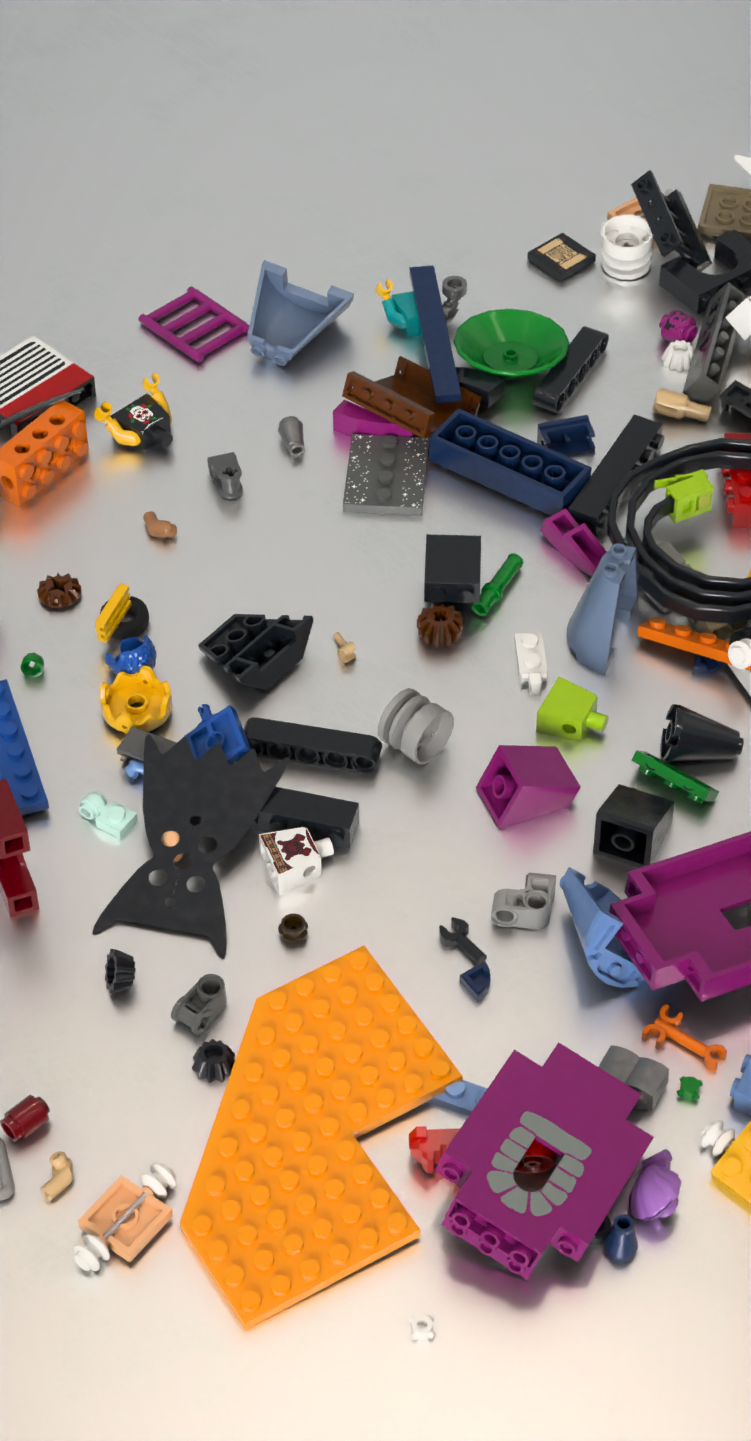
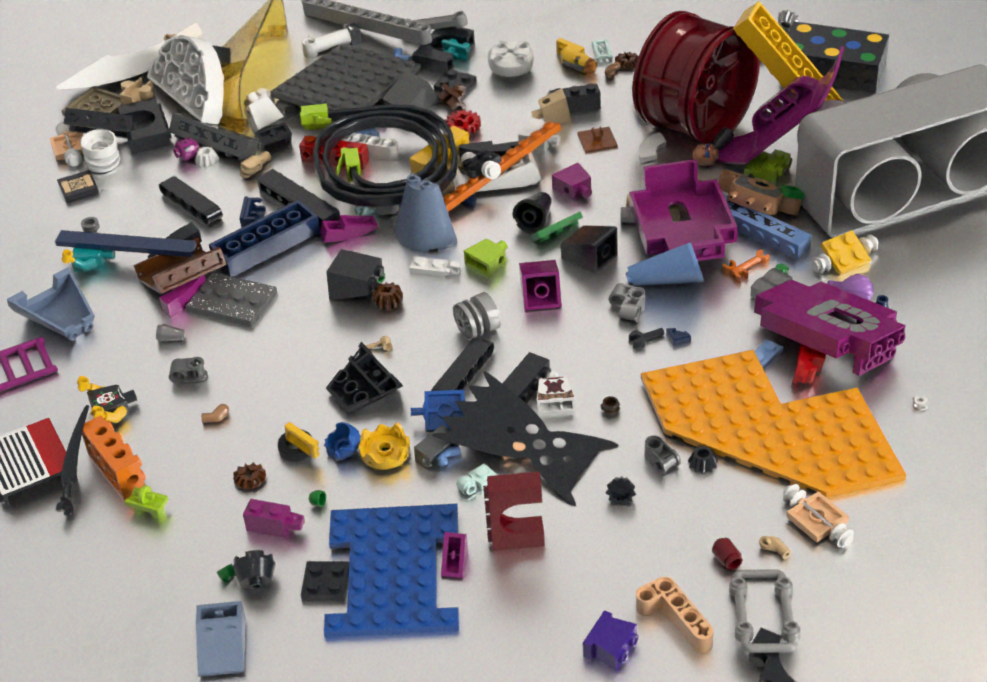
camera: 70 degrees left, 5 degrees down
green dish [453,309,570,379] -> none

